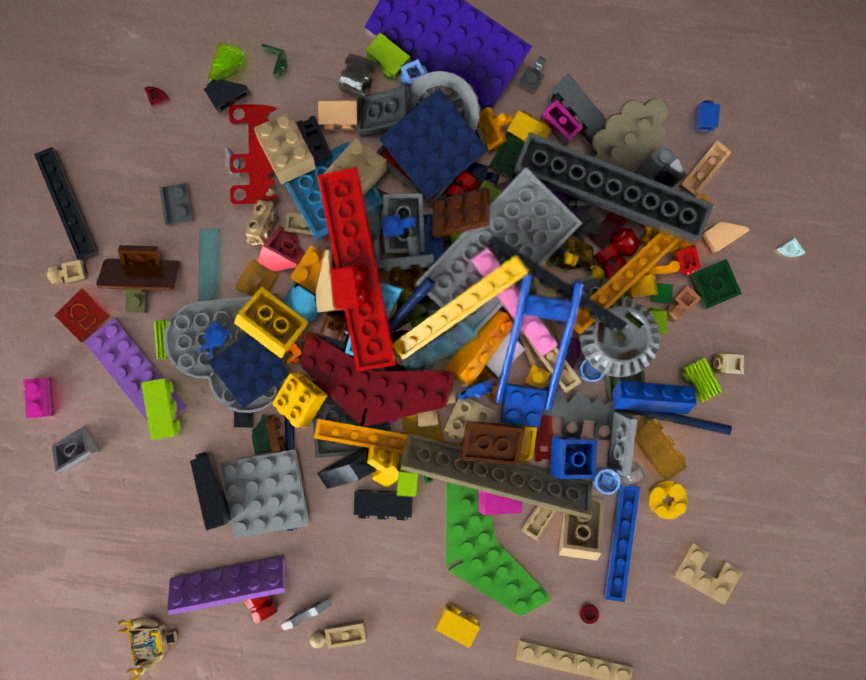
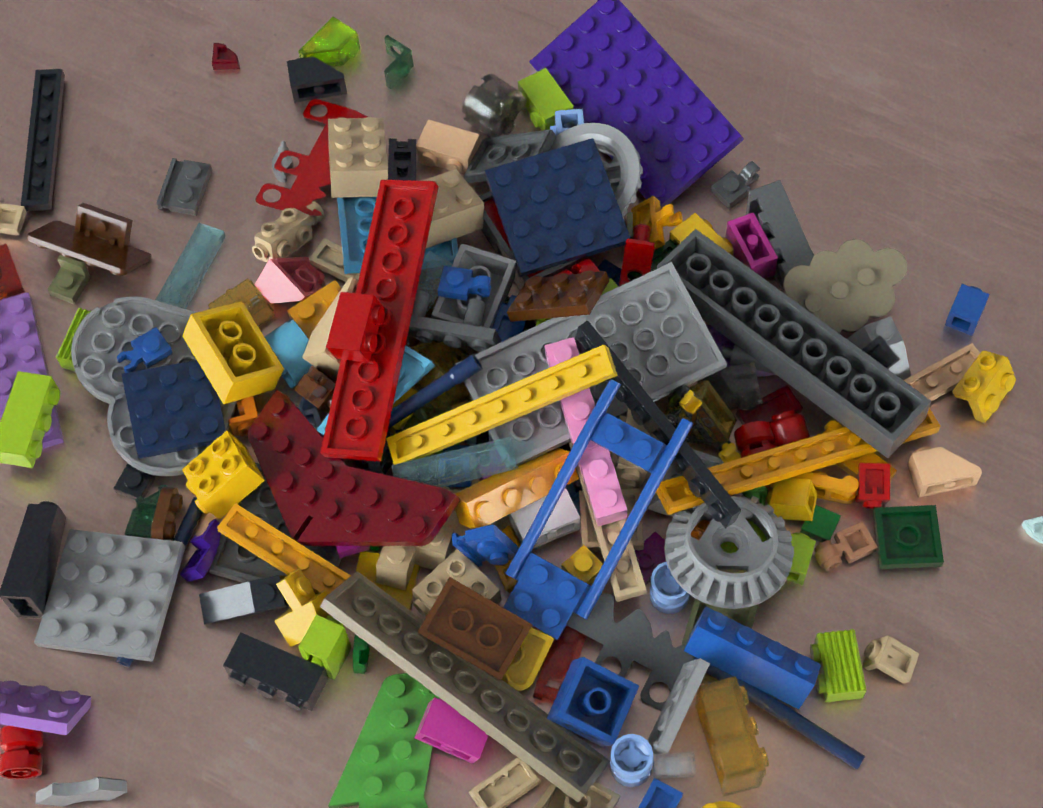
camera: 25 degrees right, 25 degrees down
none -> dark purple slope [180,519,221,582]
none -> red bracket [619,224,655,287]
none -> yellow bracket [952,350,1016,423]

